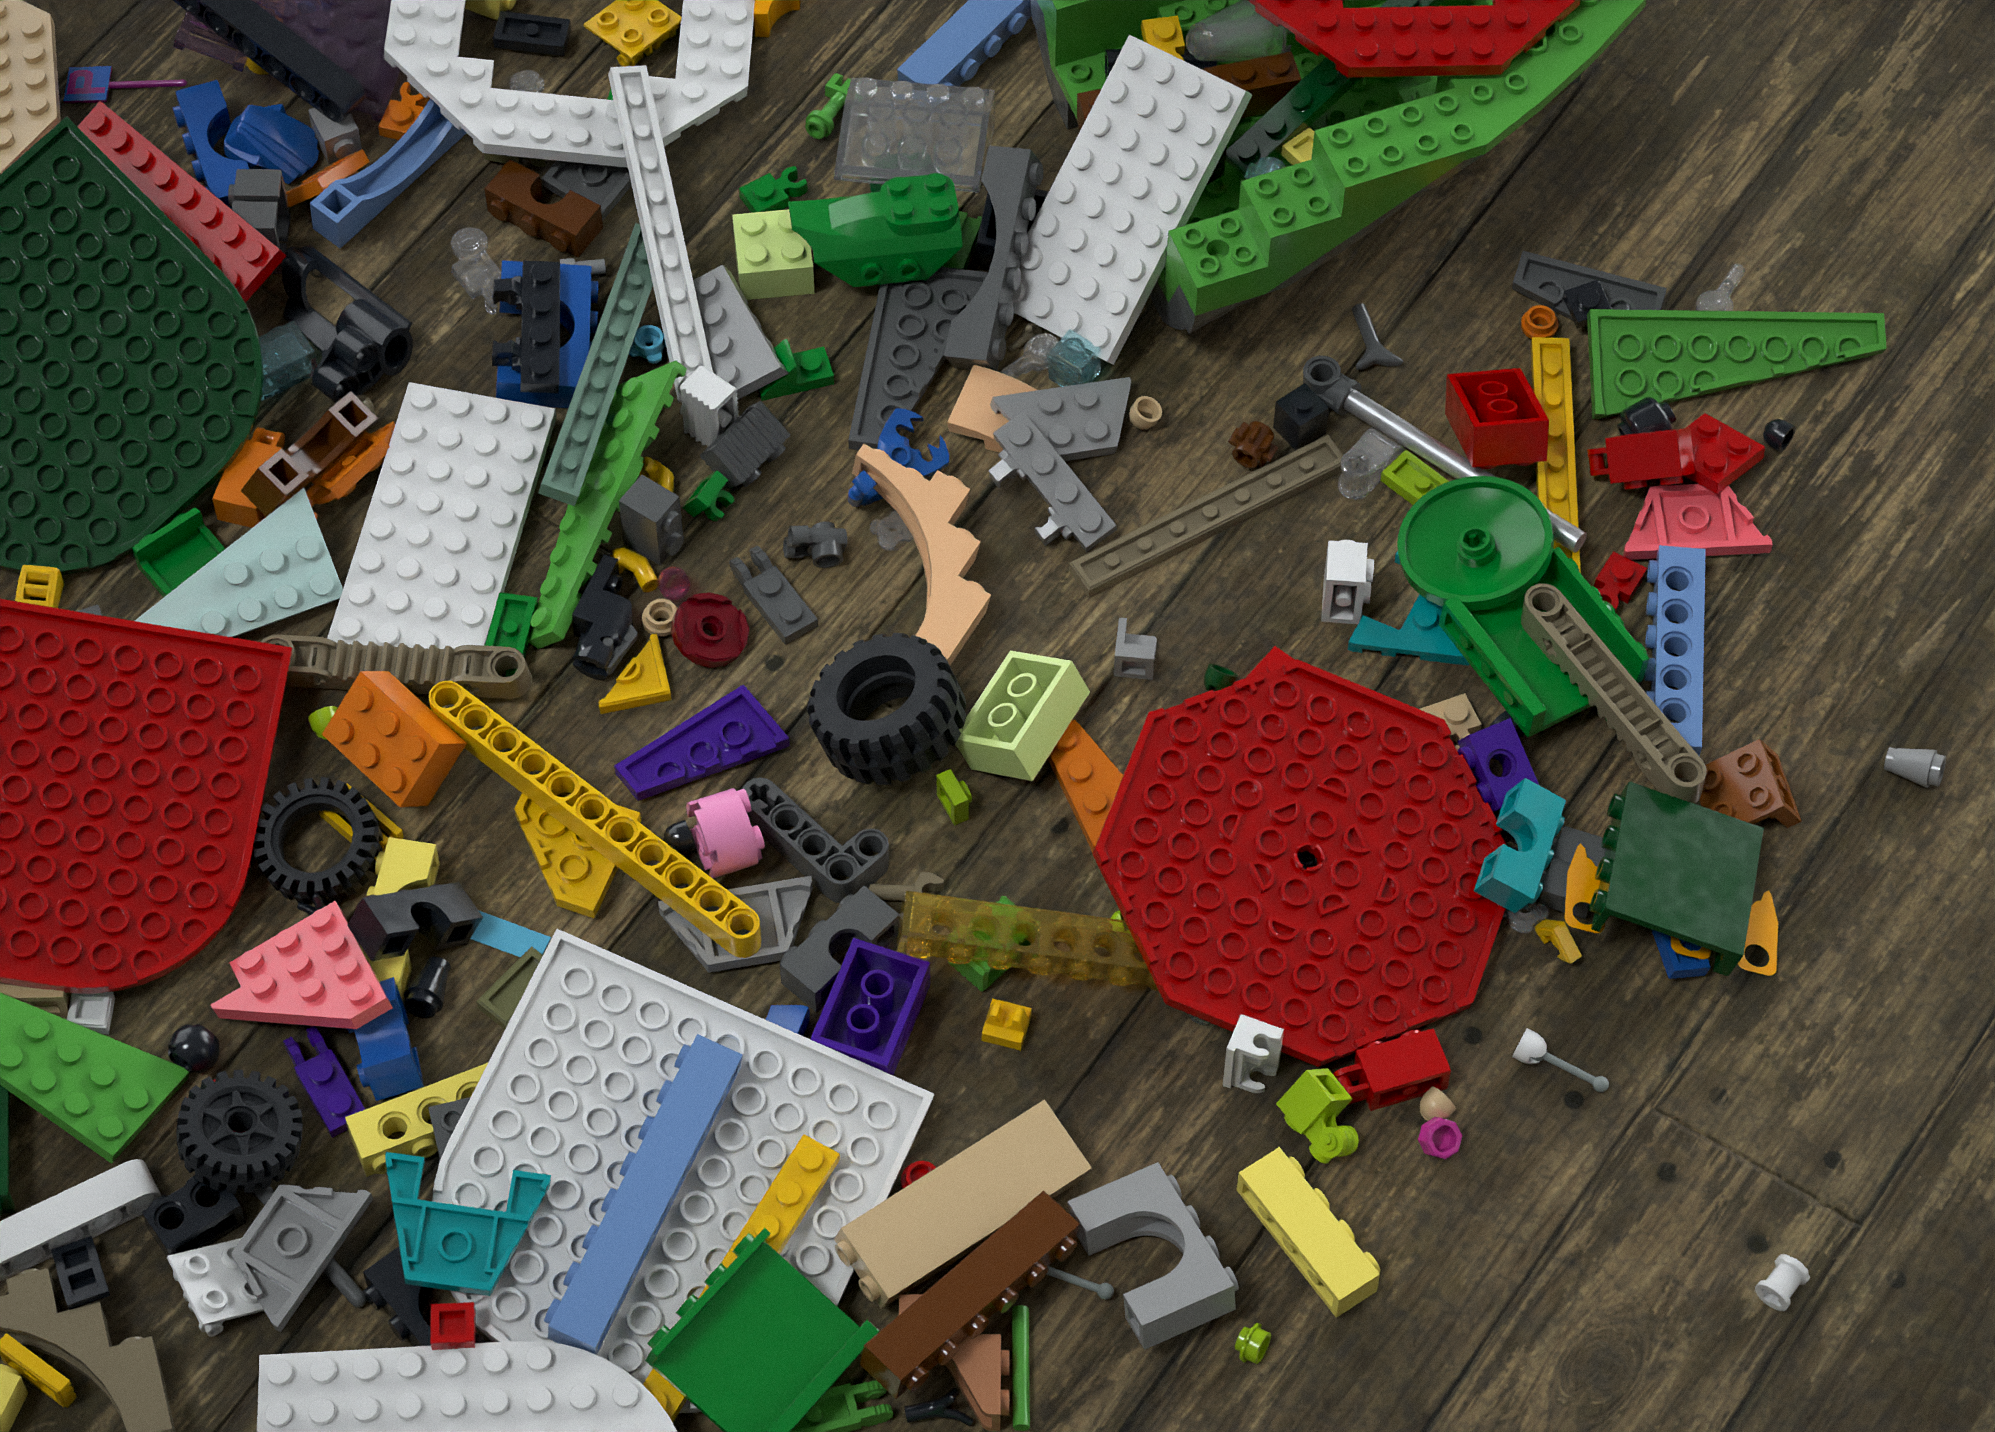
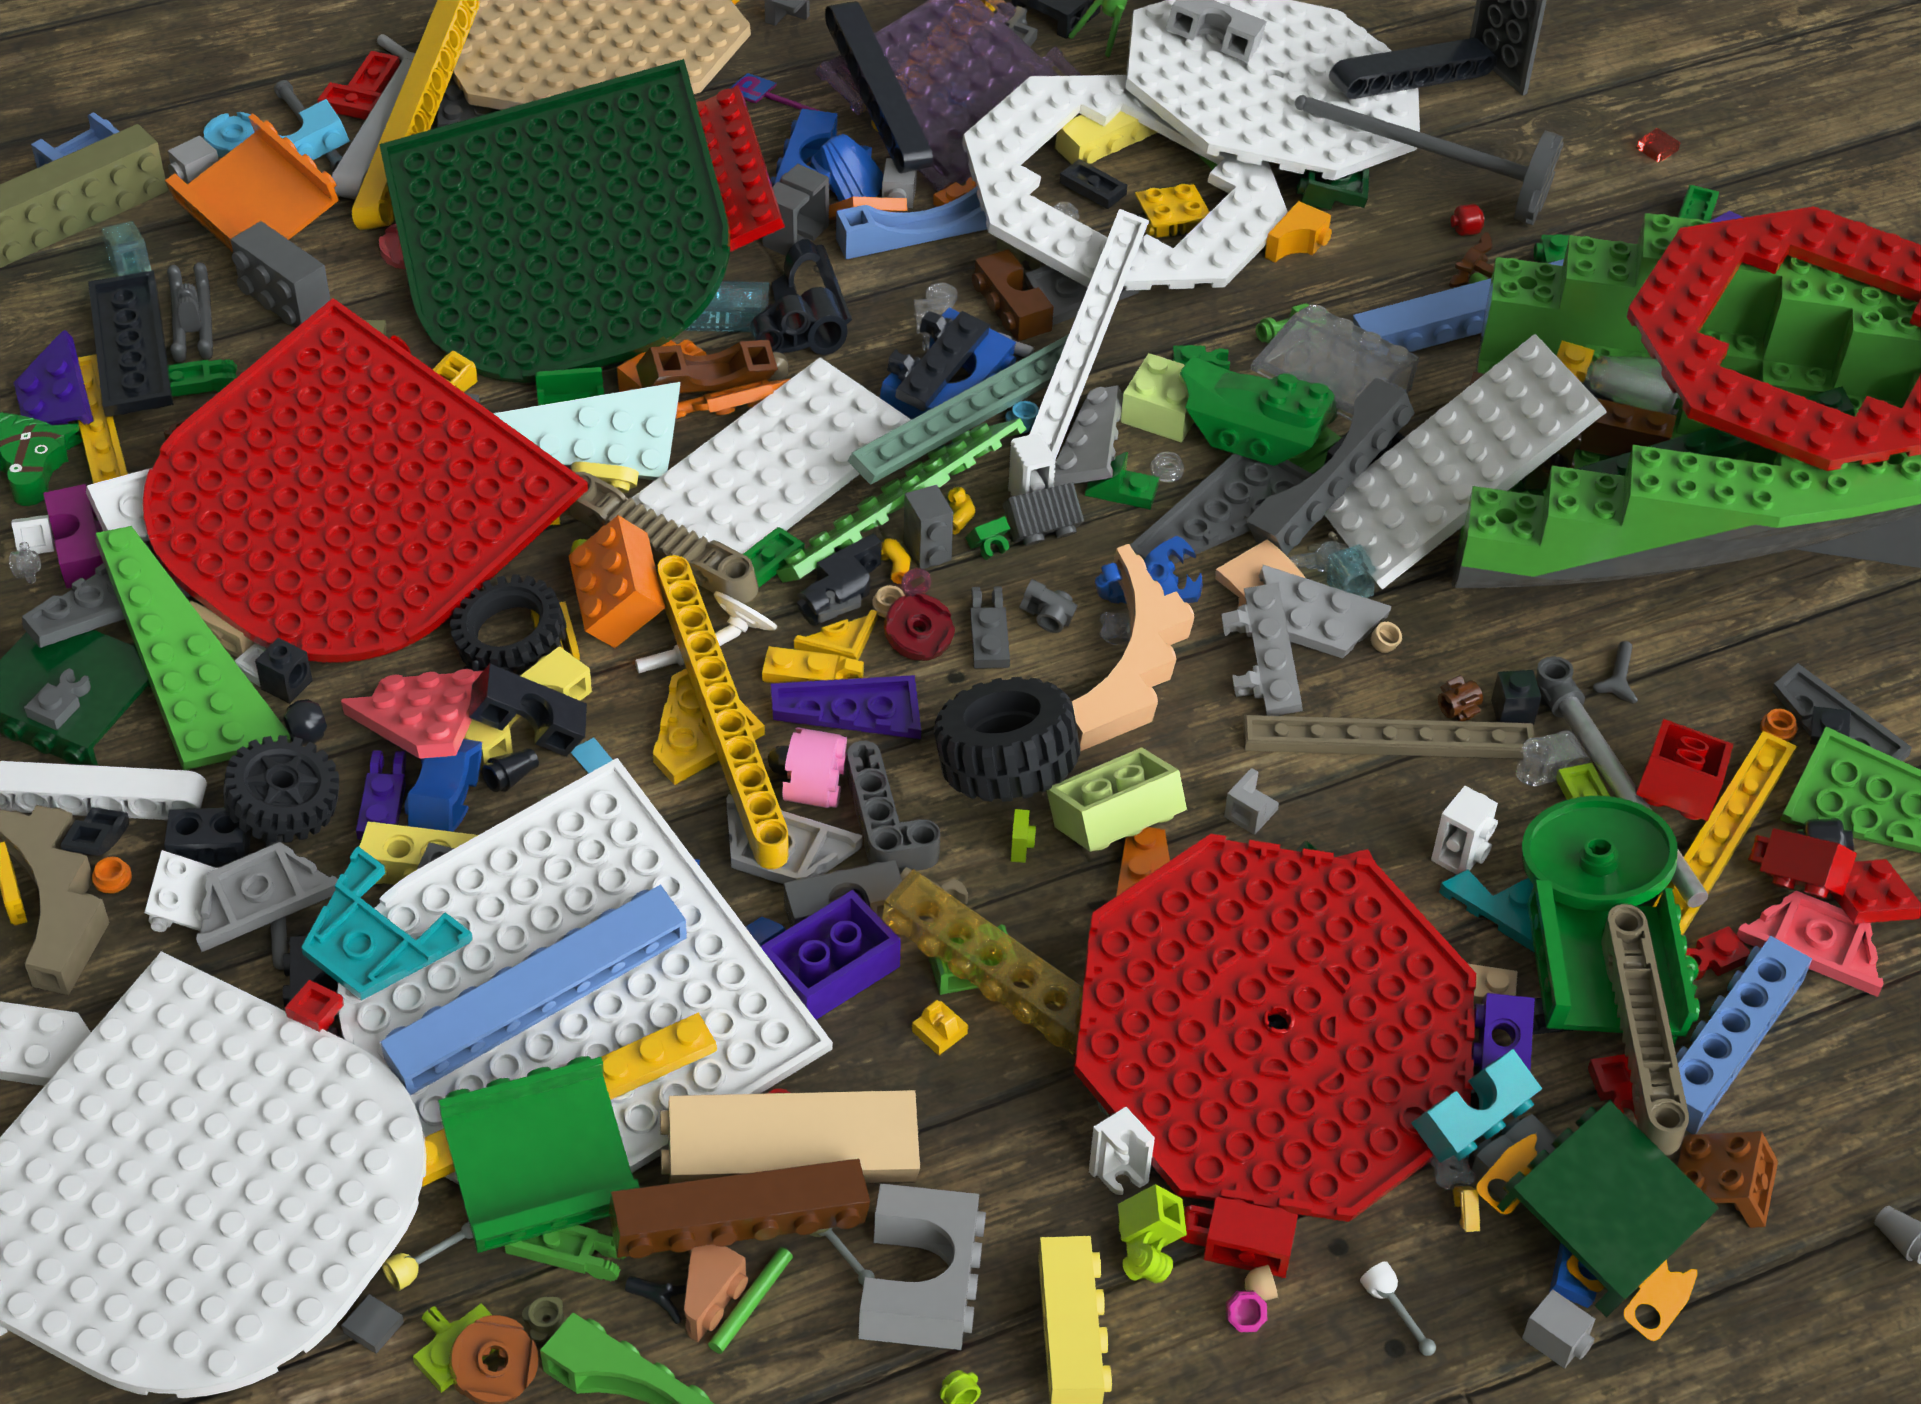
camera: 30 degrees right, 10 degrees down
none -> orange plate [92,857,132,893]
none -> black brick [255,638,313,704]
none -> light yellow plate [571,462,639,493]
none -> white dish [635,591,778,673]
none -> yellow hinge [762,646,864,683]
none -> clear plate [1150,451,1184,482]
none -> light grey brick [1522,1289,1595,1369]
none -> red plate [1588,1054,1636,1119]

